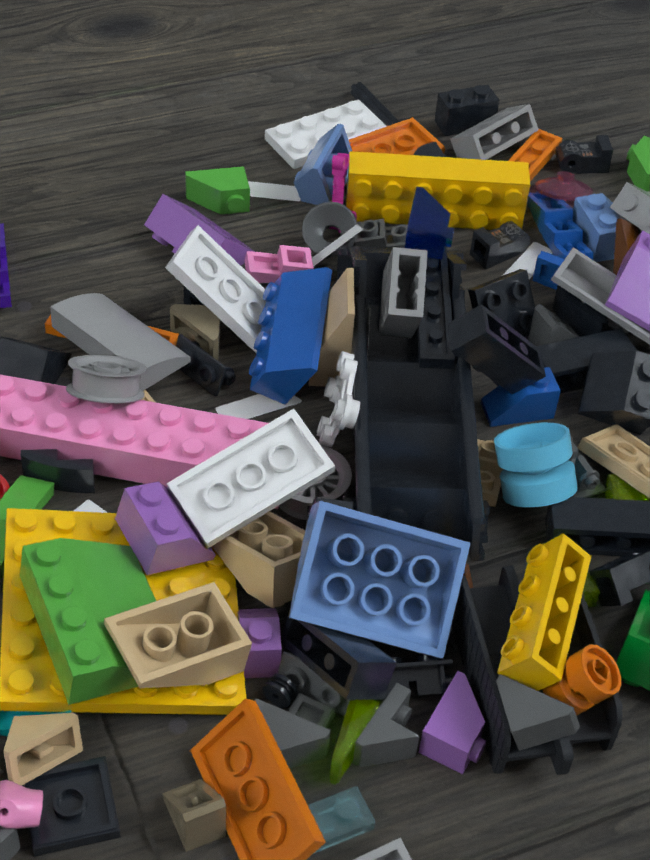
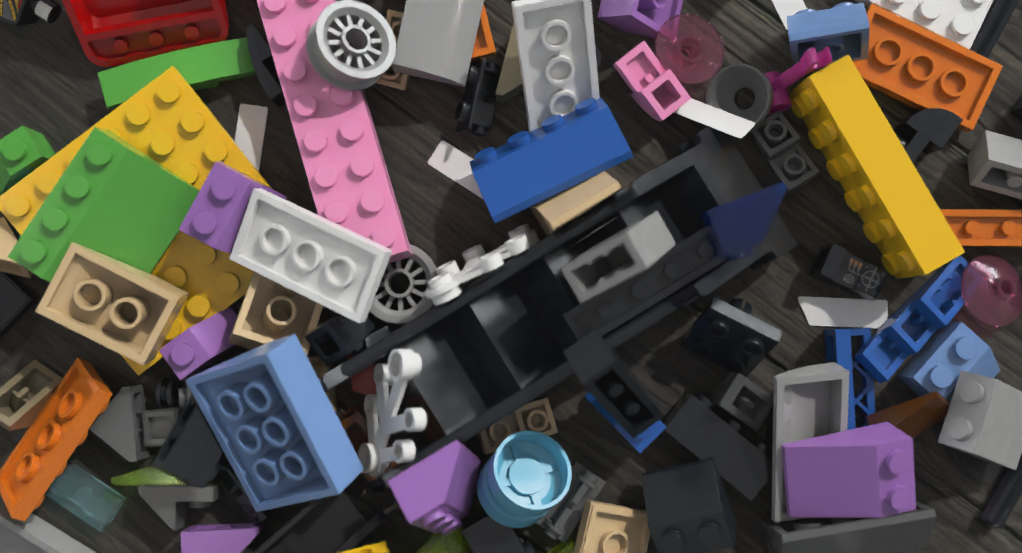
camera: 60 degrees right, 40 degrees up
none -> white plant [358,349,427,477]
none -> medium lavender slope [388,440,483,535]
none -> clear pink dish [655,14,725,84]

